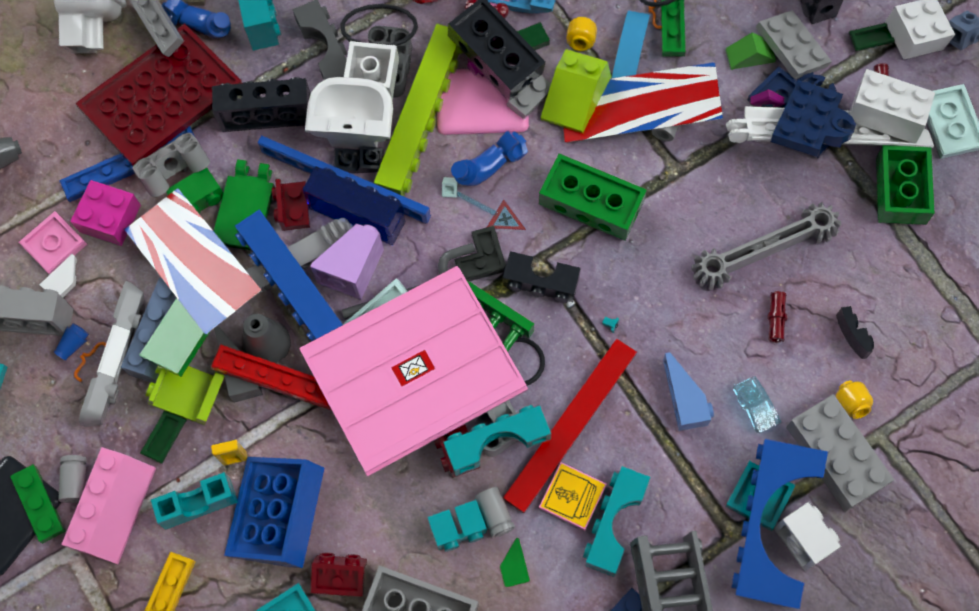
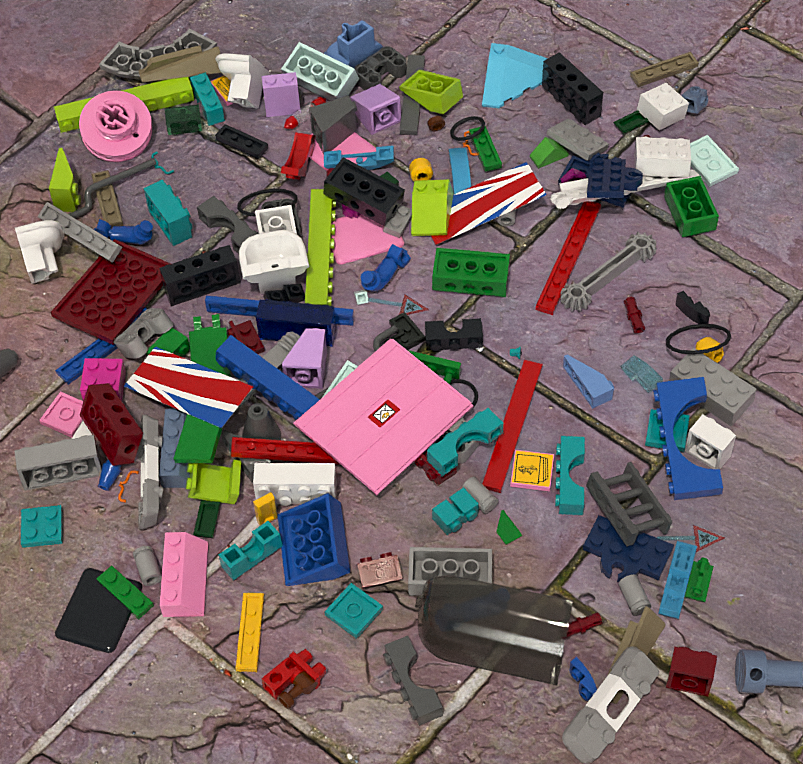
camera: 20 degrees left, 15 degrees down
none -> dark red brick [80,383,143,466]
none -> white brick [253,463,337,506]
none -> red tile [535,201,601,315]
none -> black piece [666,324,731,355]

